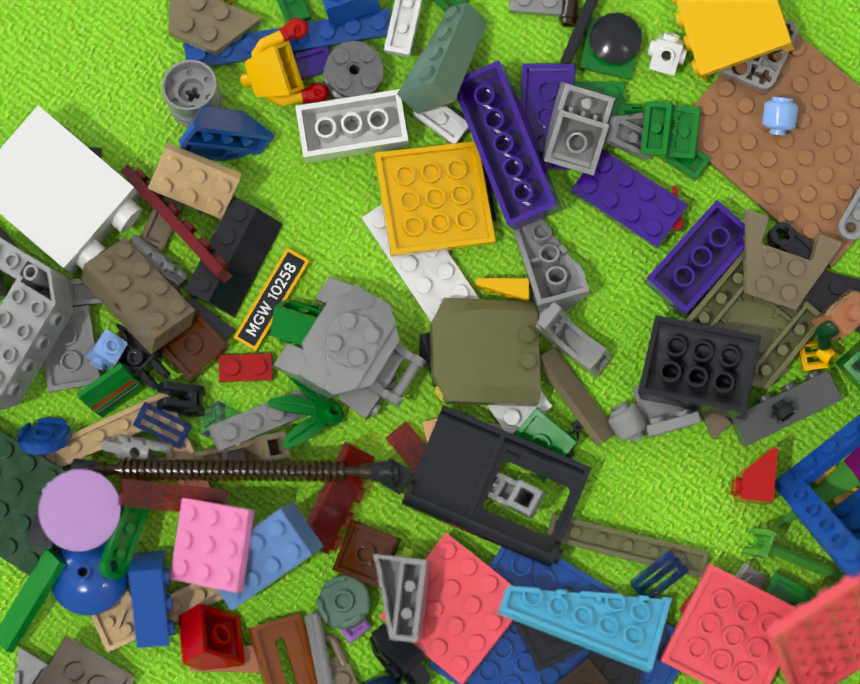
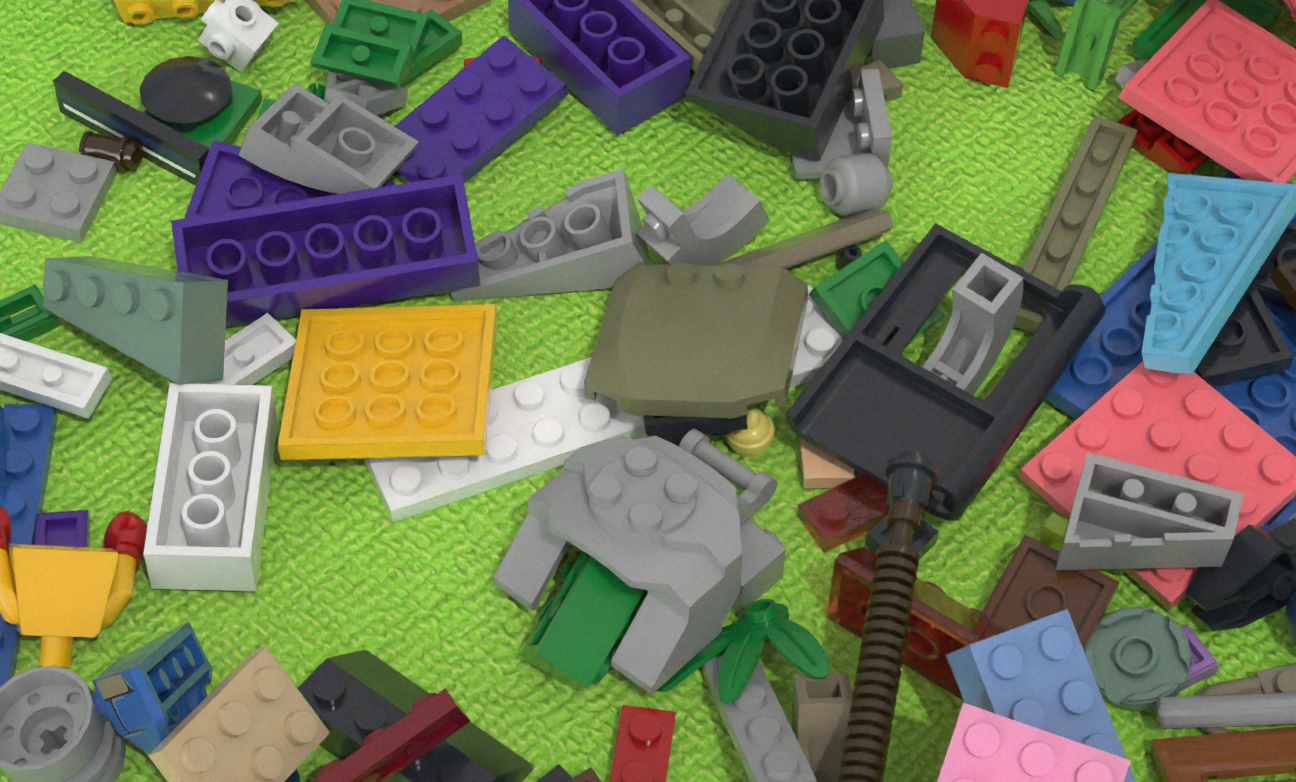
camera: 85 degrees left, 30 degrees down
tile [233,248,310,352] -> none
flat silver wheel [323,41,383,99] -> none
yellow slope [475,278,529,301] -> none
clear blue tile [630,549,689,598] -> none

